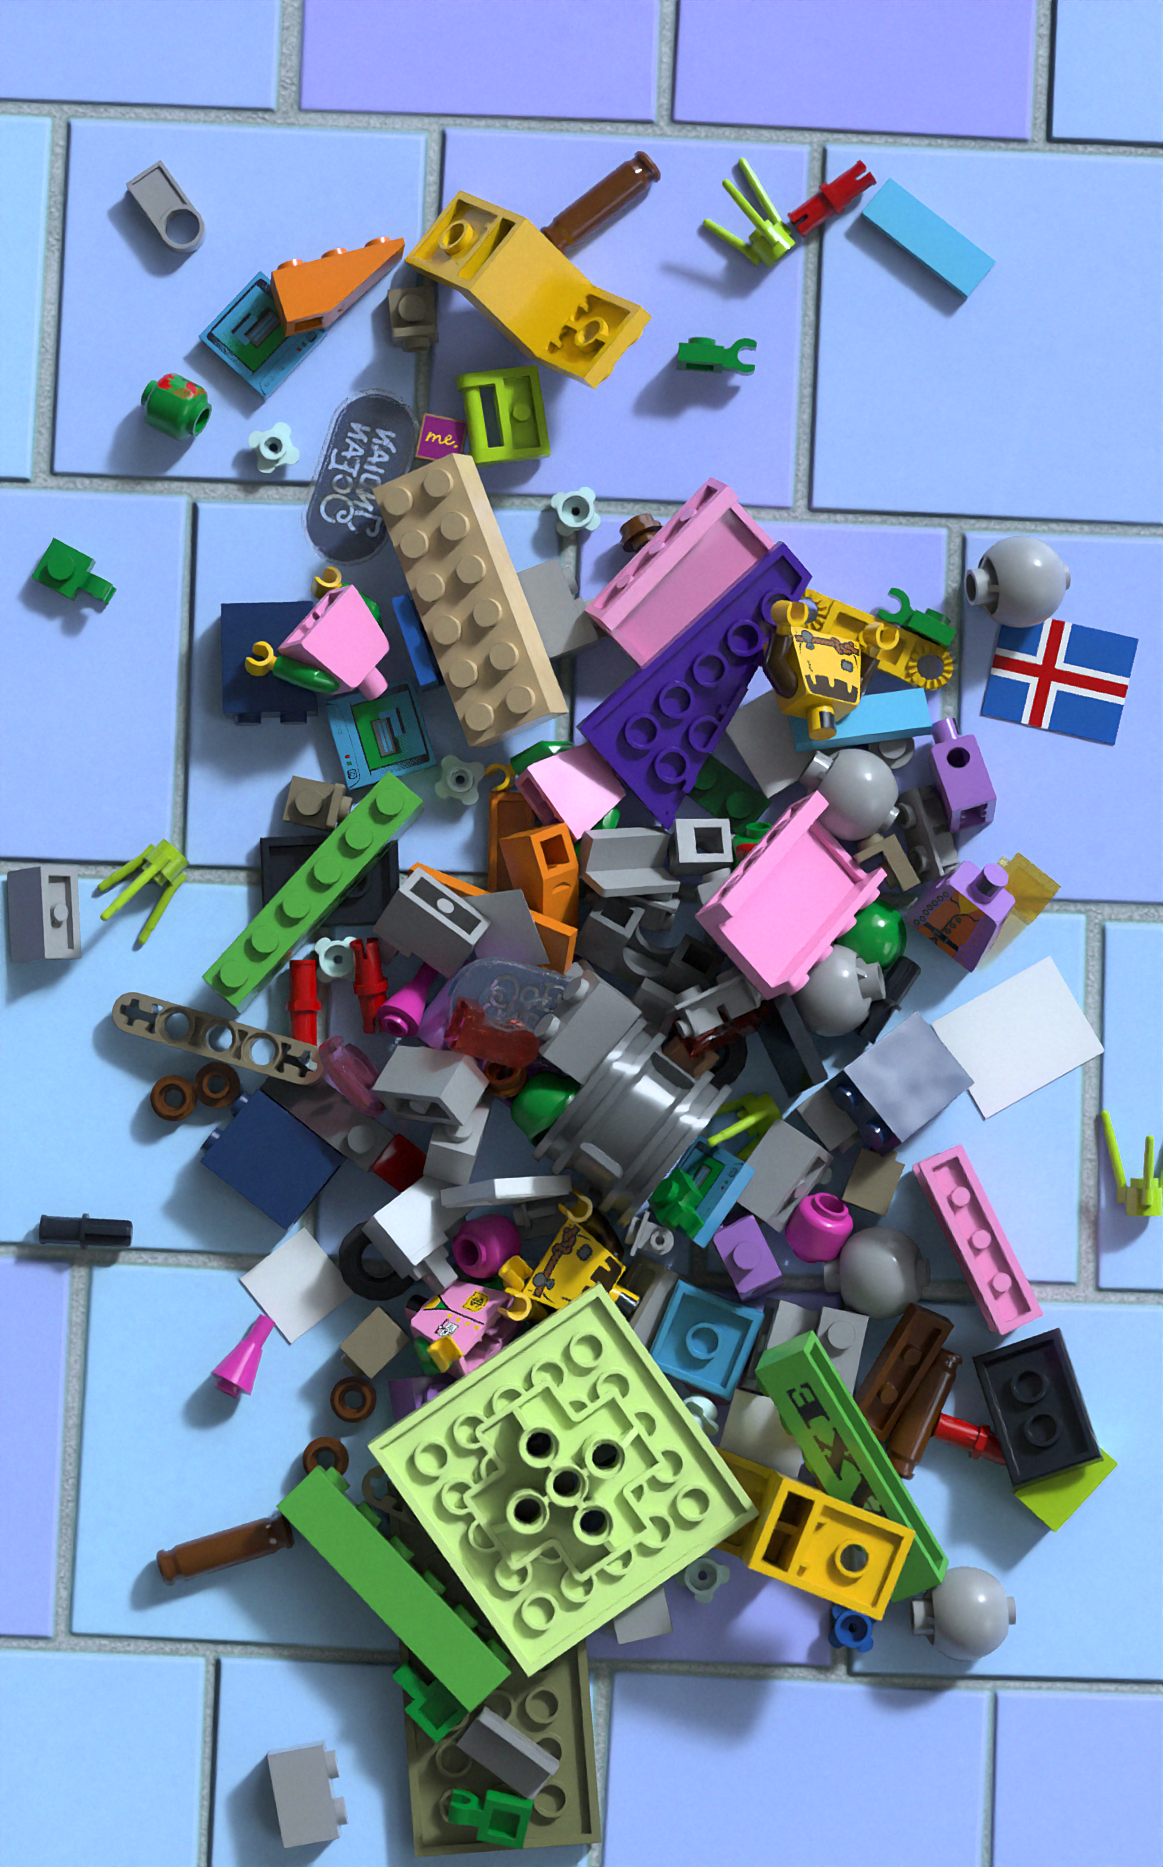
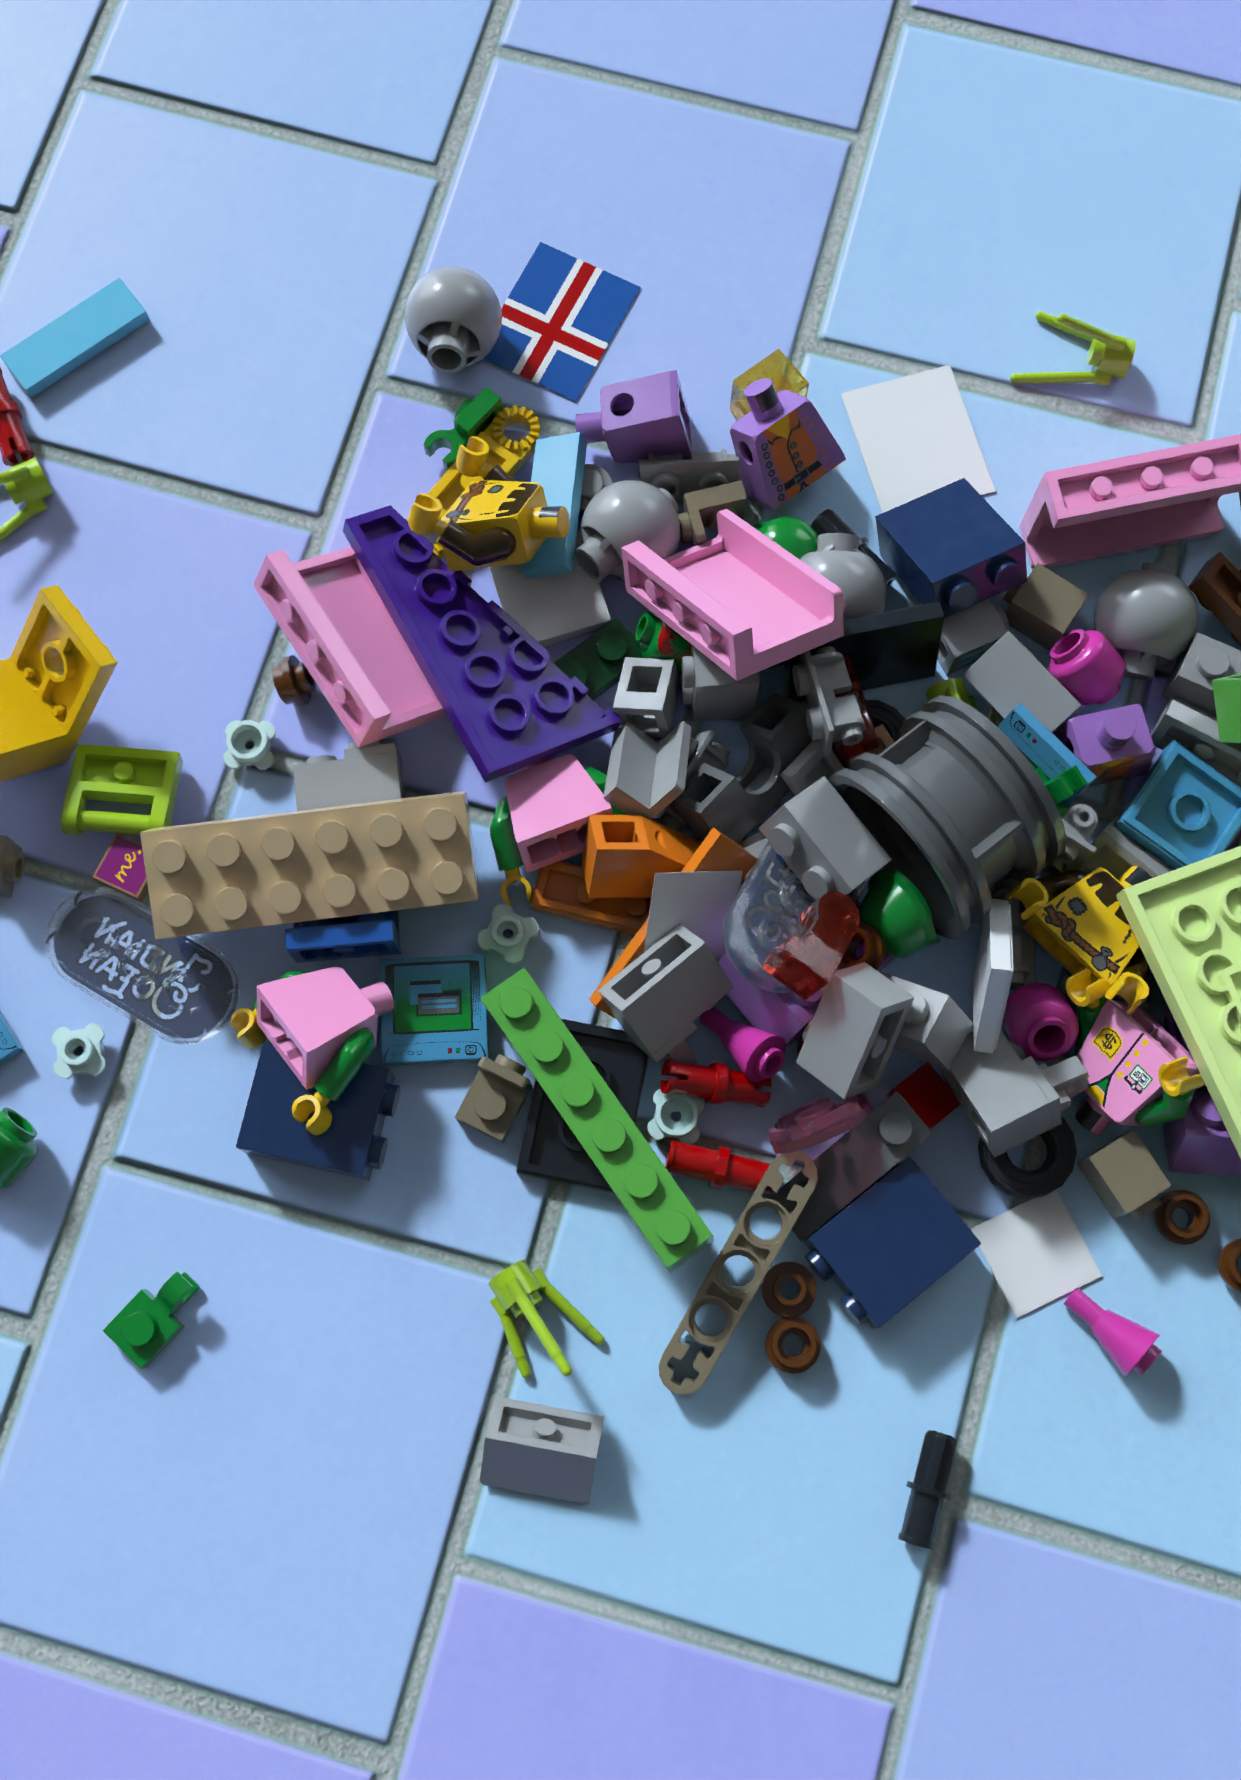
camera: 80 degrees left, 10 degrees down
green plate [677,337,757,376] -> none

